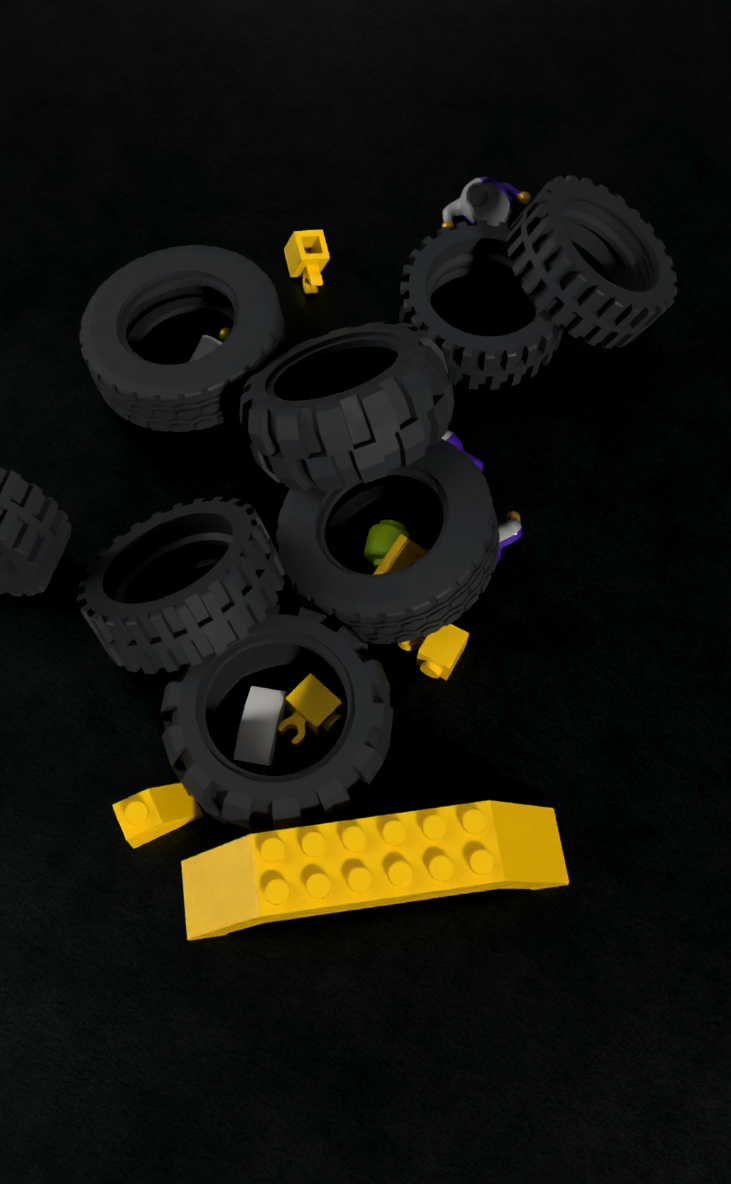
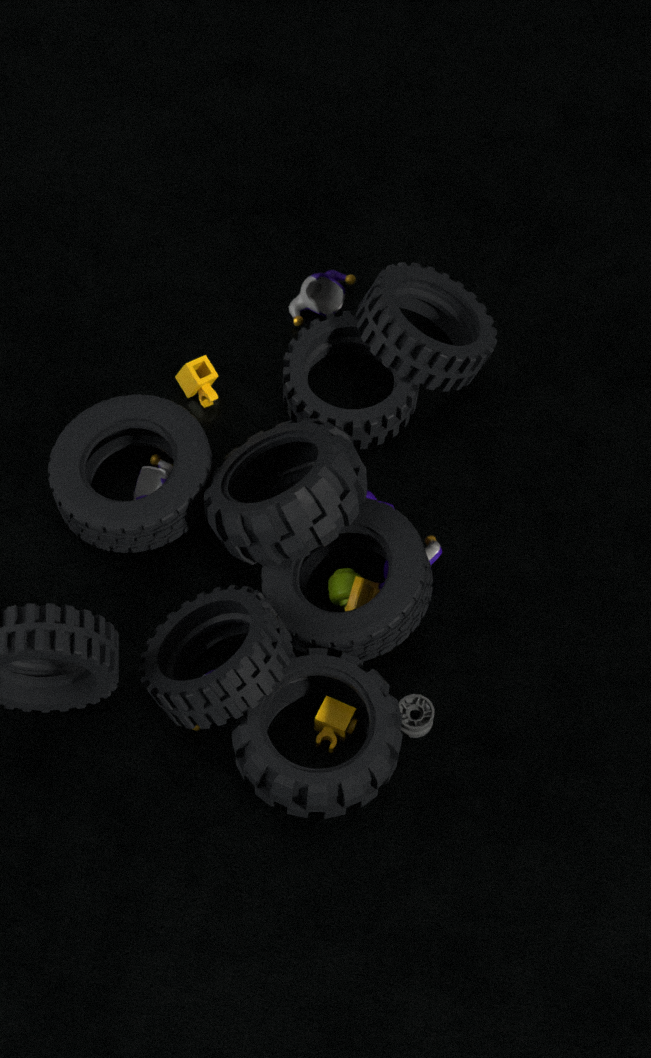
camera: 20 degrees left, 5 degrees down
yellow slope [112,783,204,849] -> none
yellow slope [181,800,569,940] -> none
white slope [233,686,288,766] -> none
yellow brick [398,624,469,680] -> none
none -> dark grey wheel [398,694,435,738]

